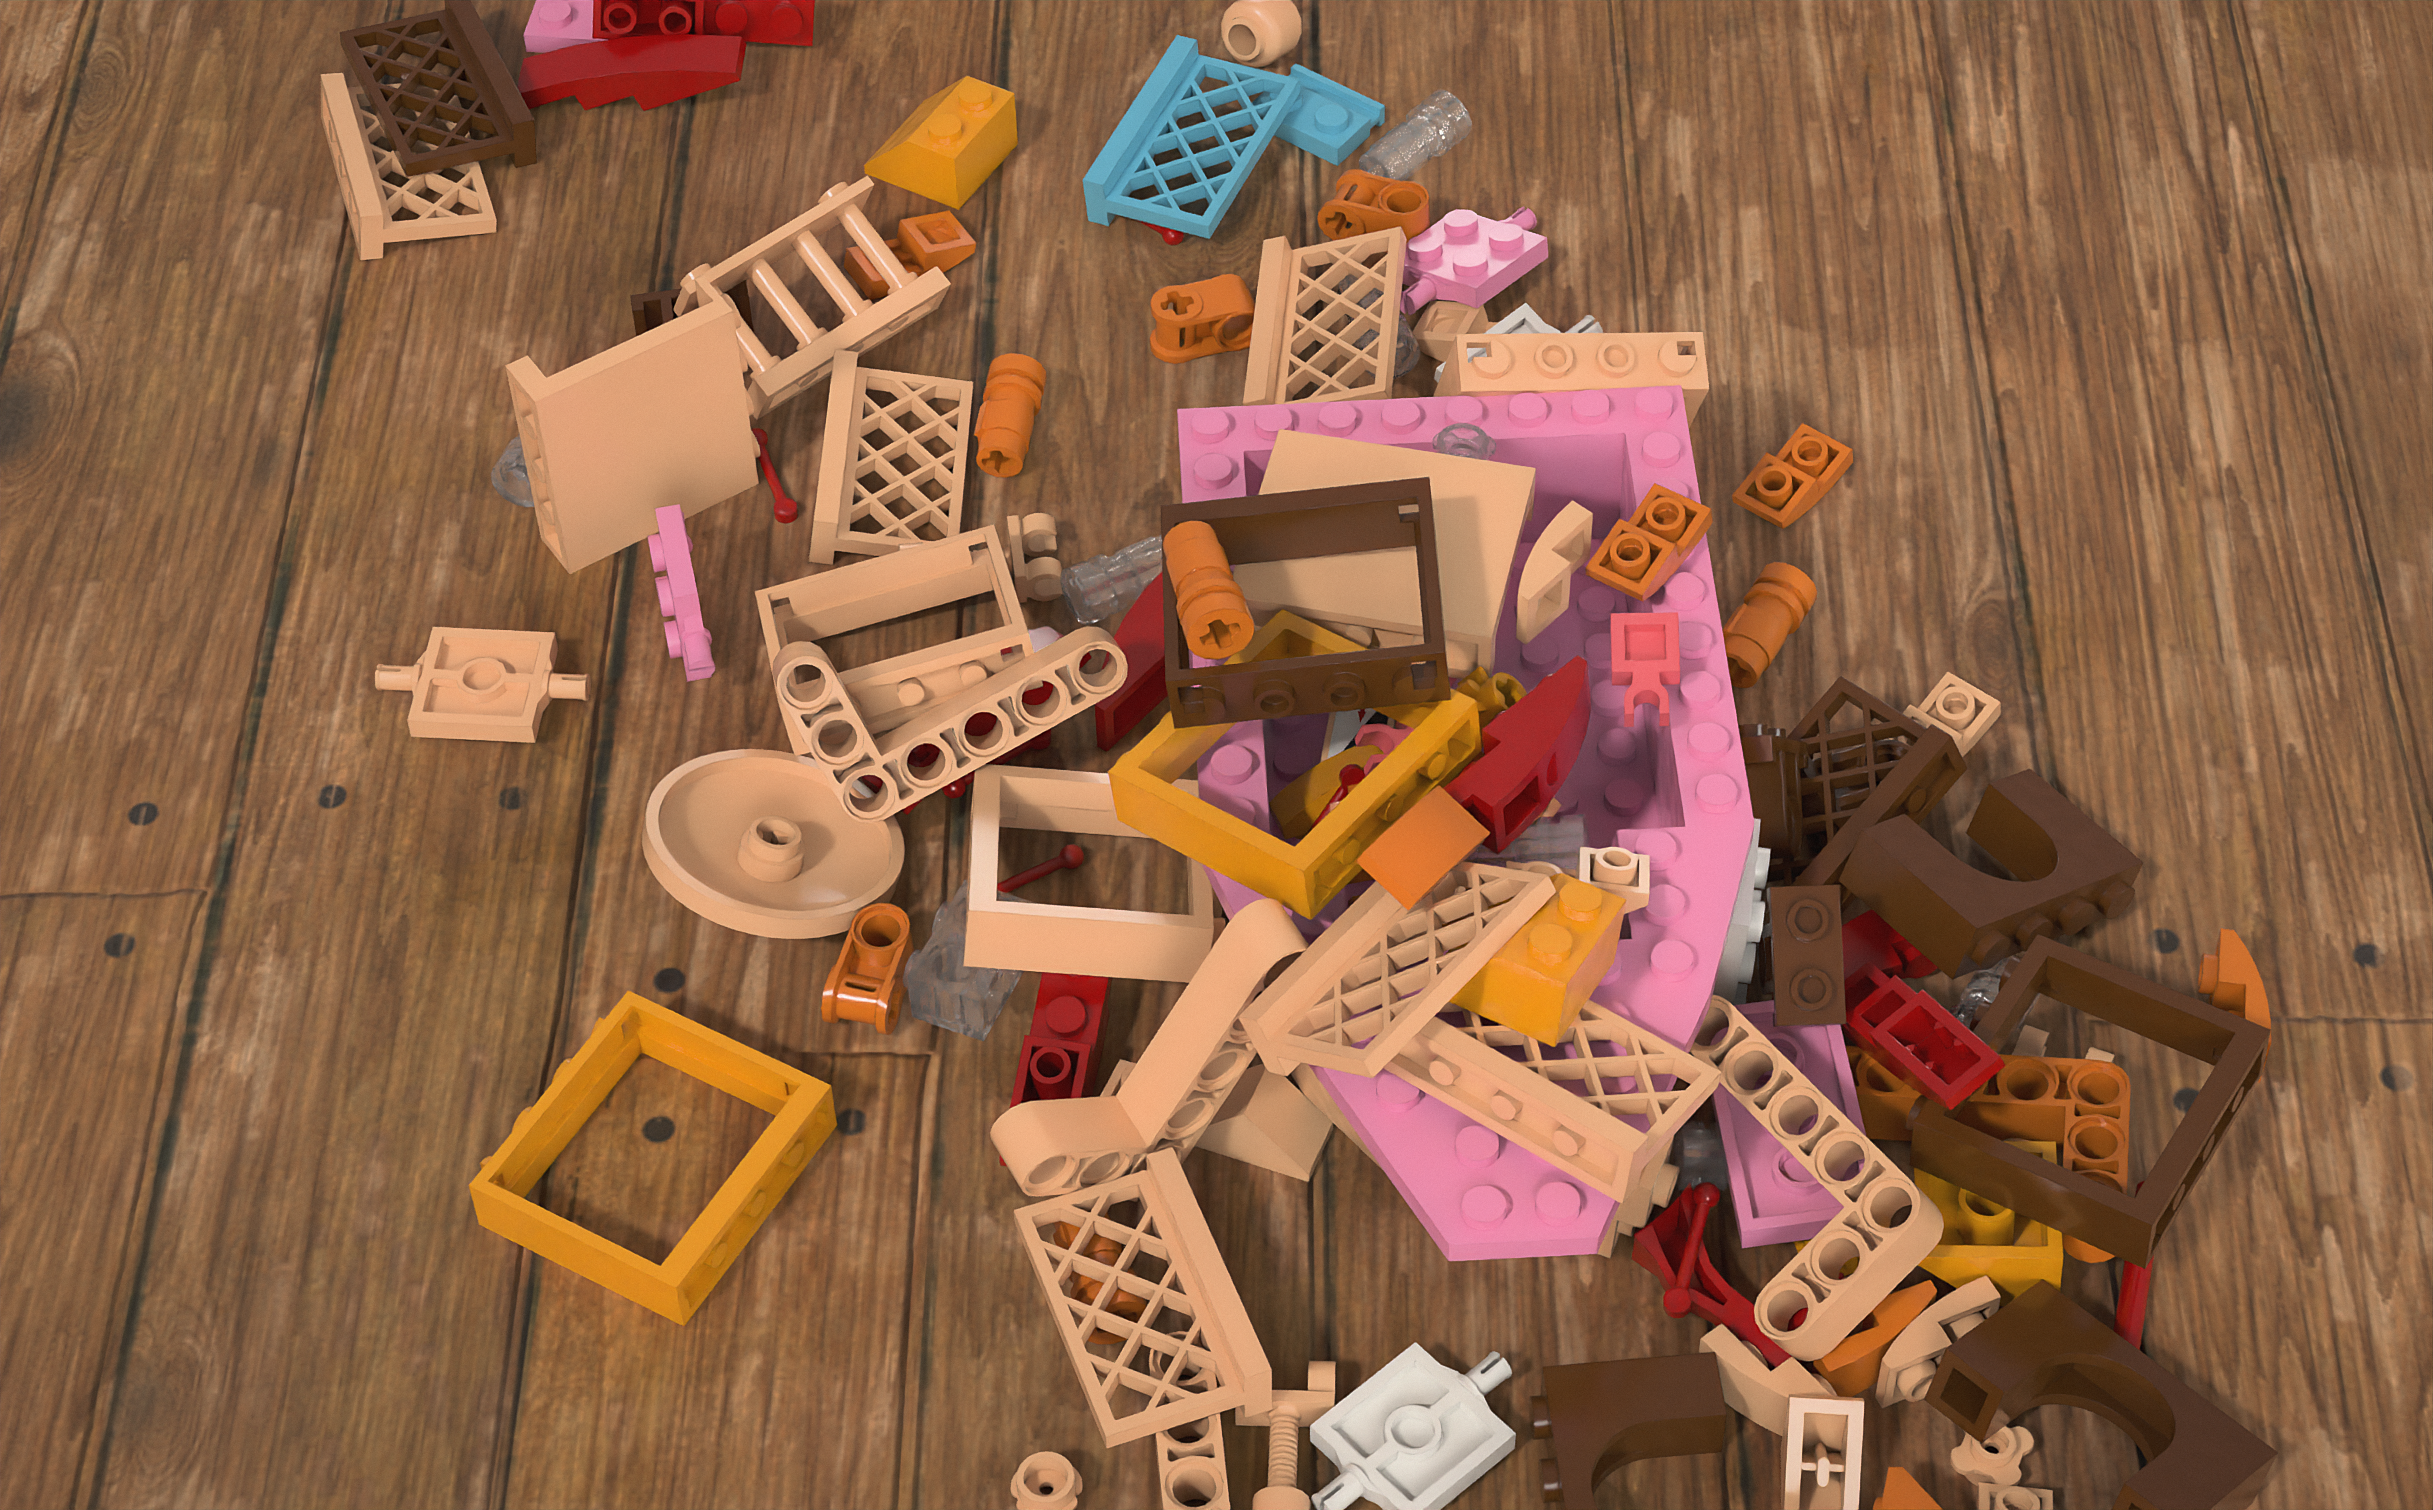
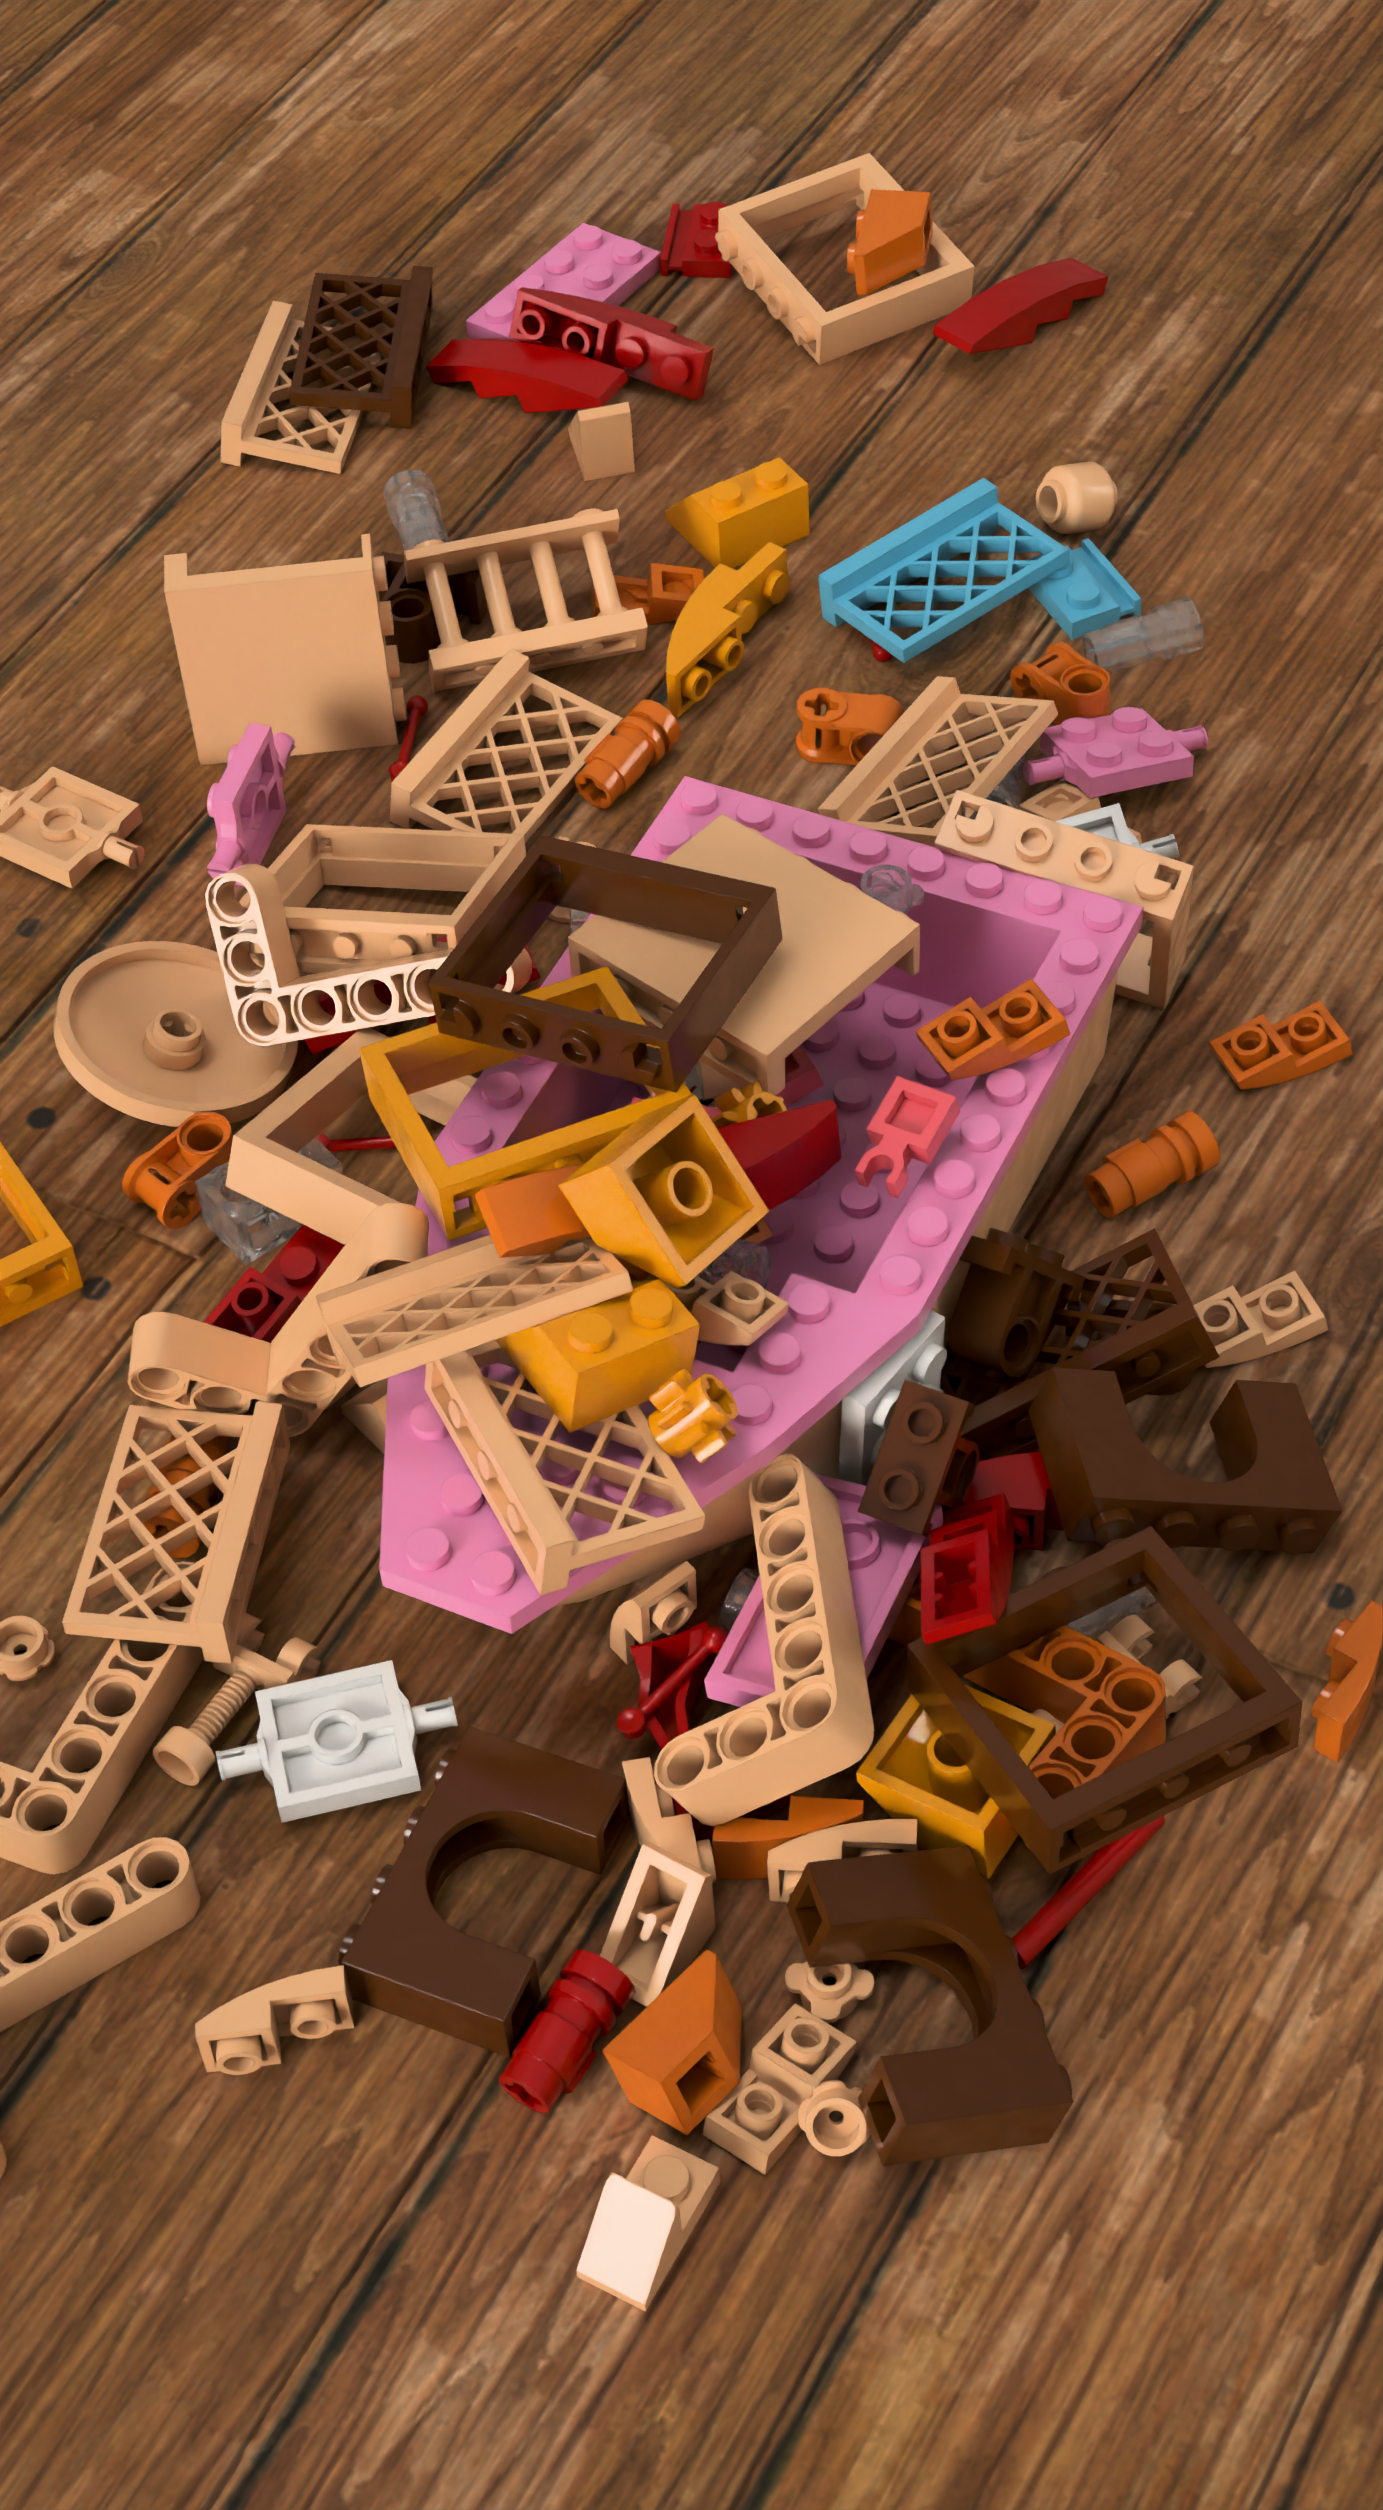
camera: 30 degrees right, 0 degrees up
orange axle [1163,521,1255,660] -> none
light nougat slope [1516,500,1593,645] -> none
none -> clear axle [383,470,450,551]
none -> light orange slope [558,1094,769,1288]
none -> light nougat slope [568,402,635,481]
none -> light orange gear [648,1369,738,1463]
none -> light orange slope [666,542,790,718]

